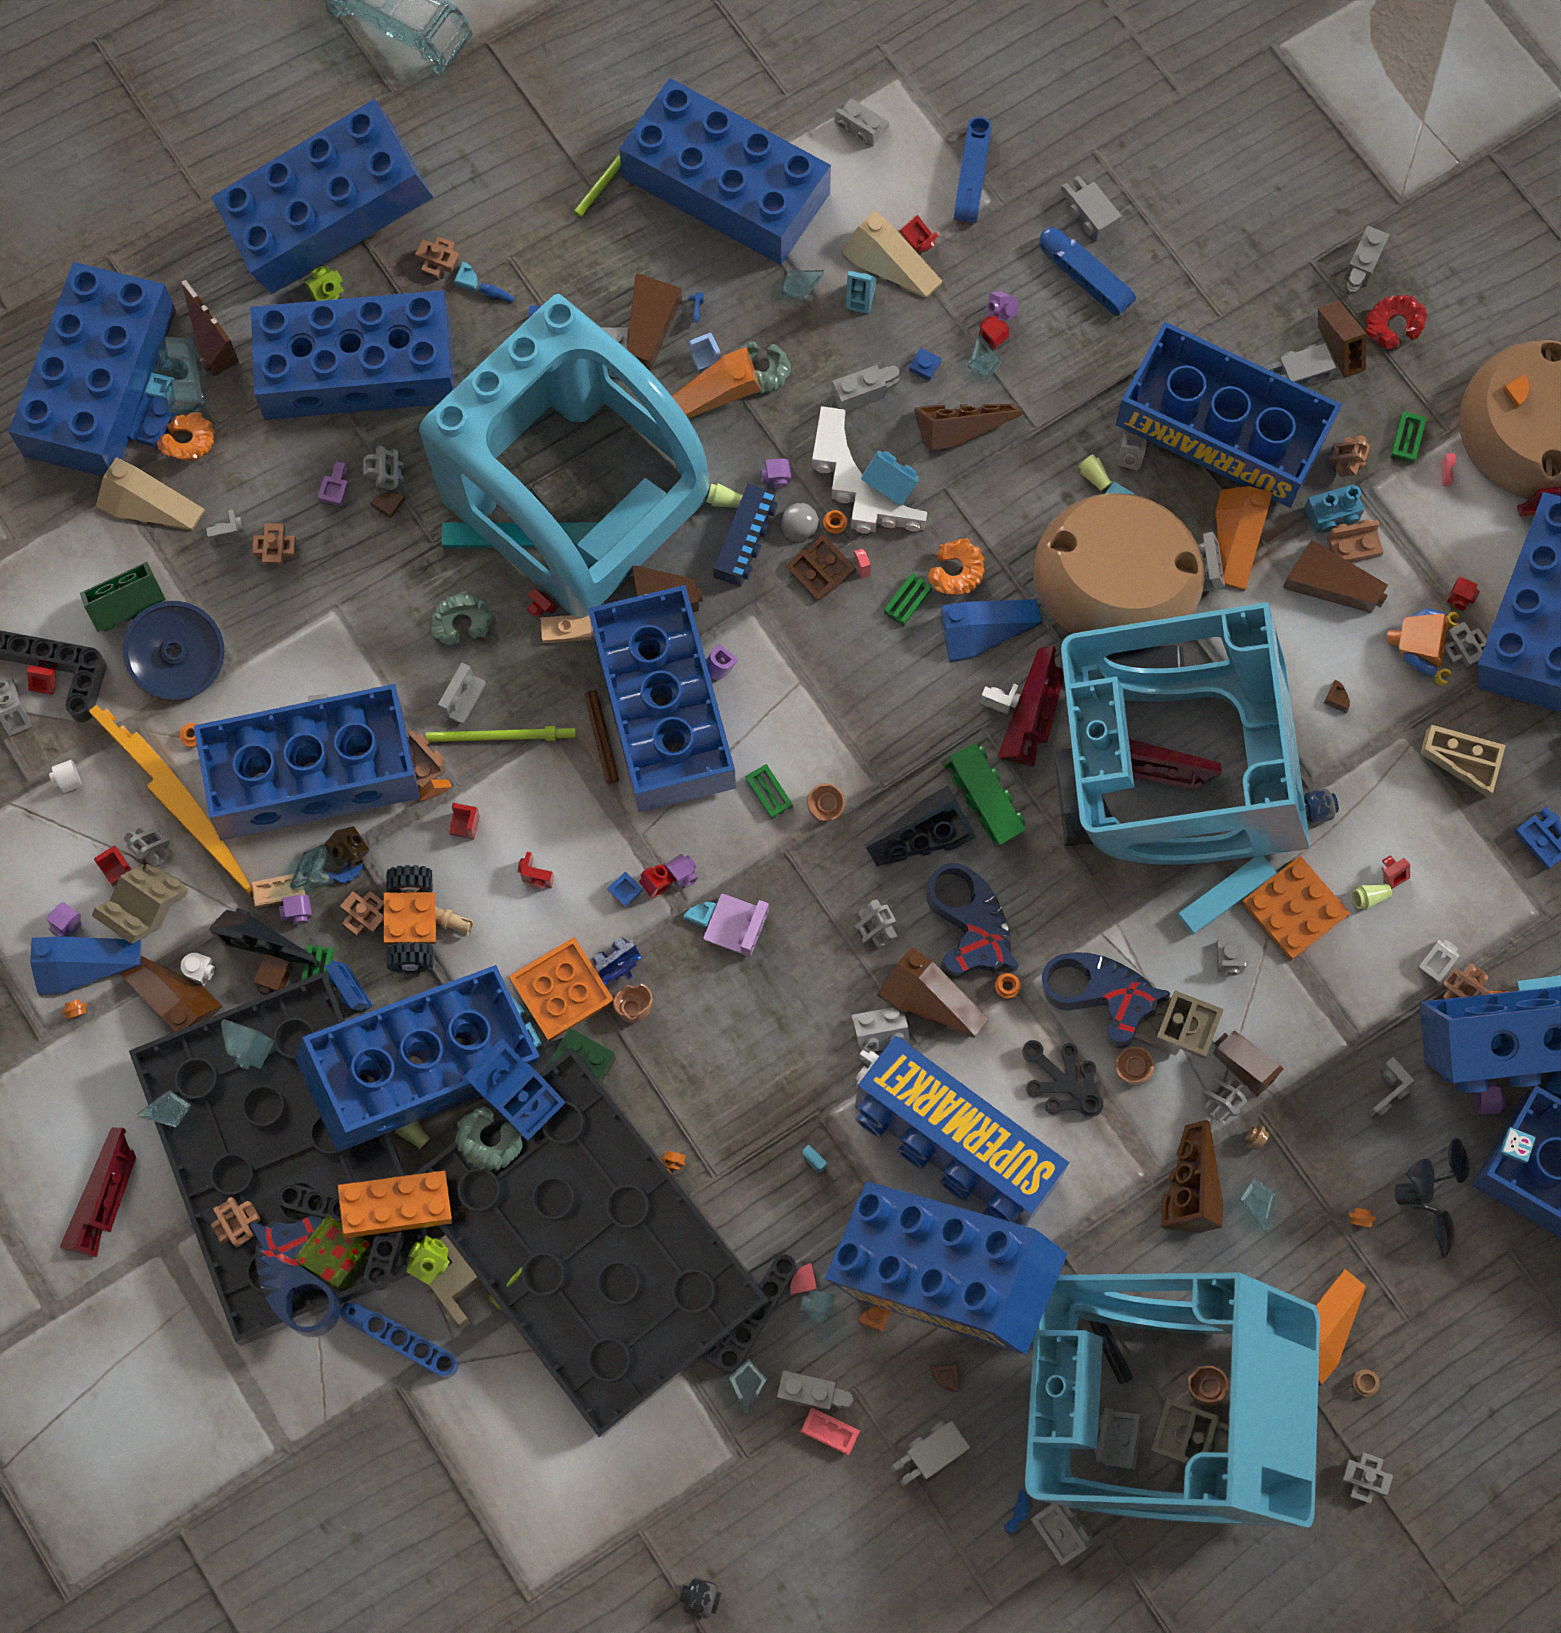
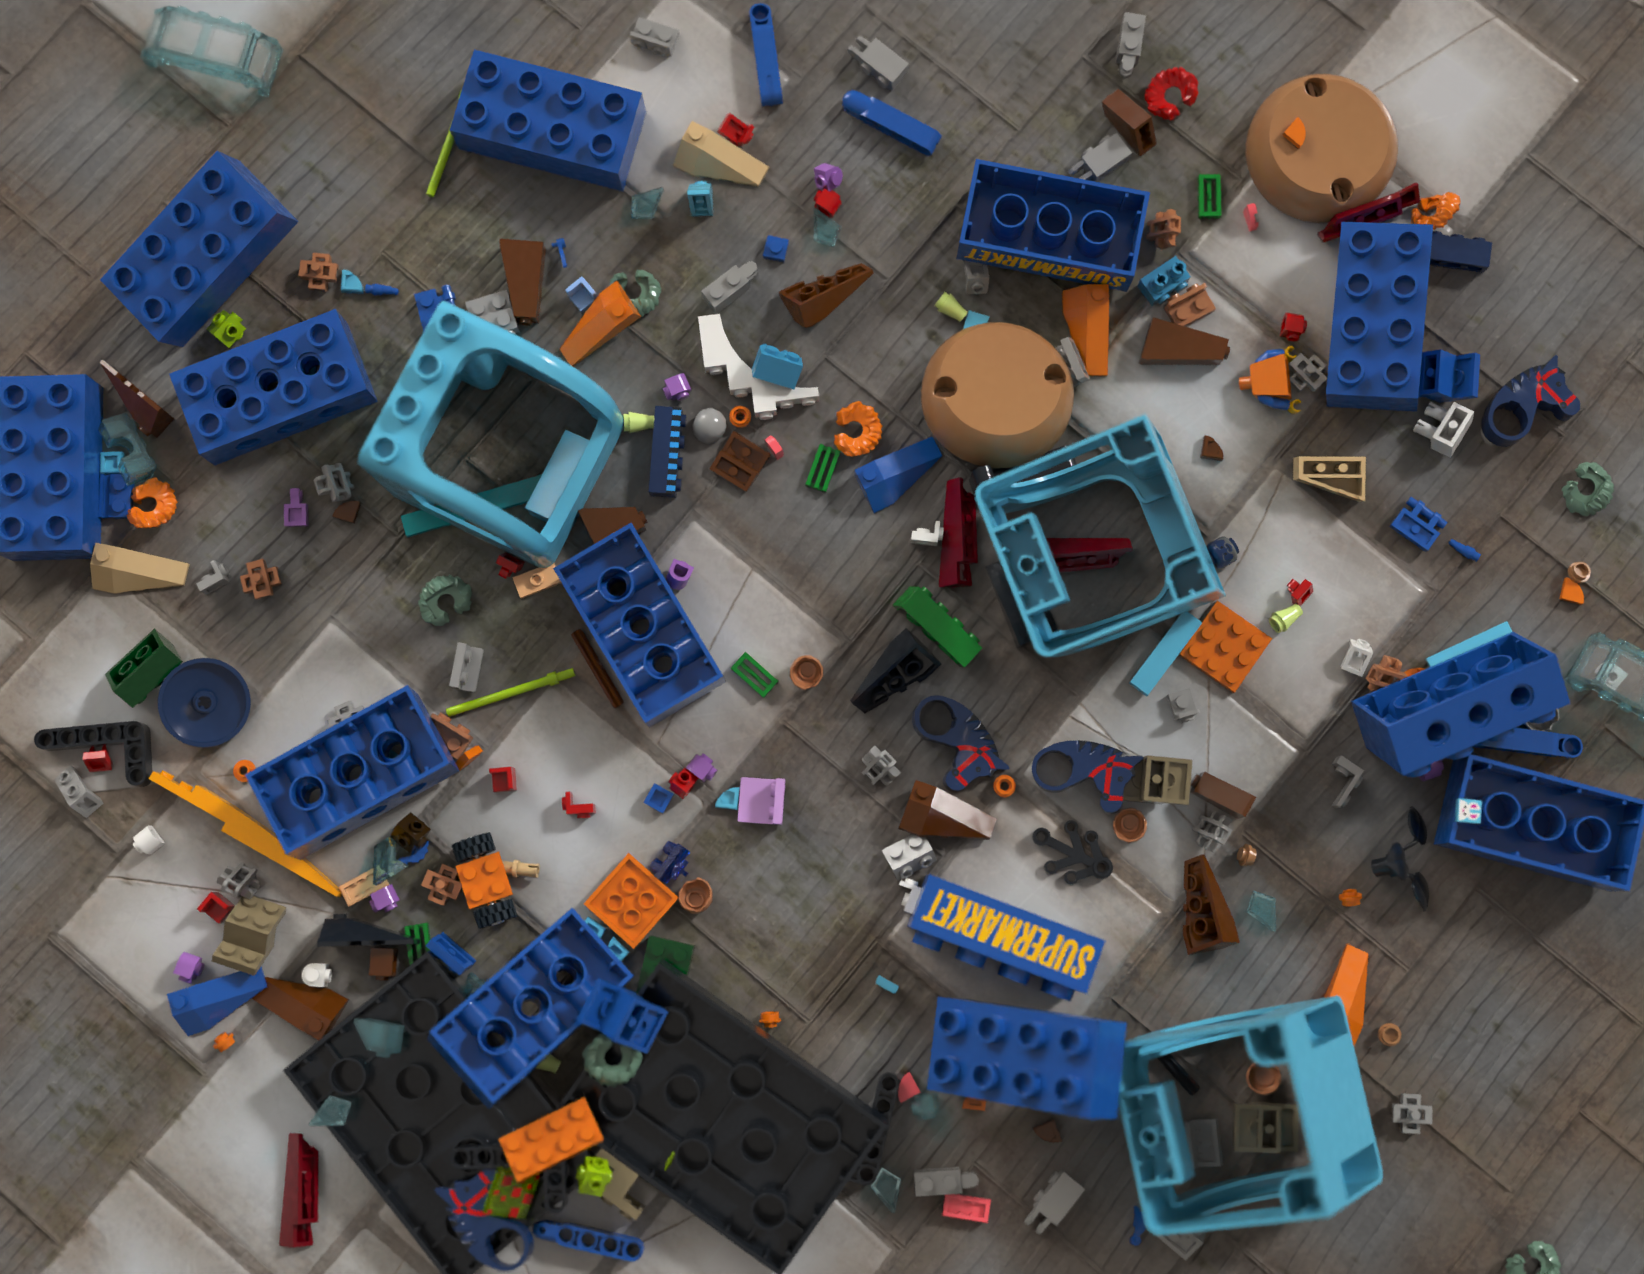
camera: 15 degrees left, 10 degrees up
nougat piece [210,1197,261,1247] -> none

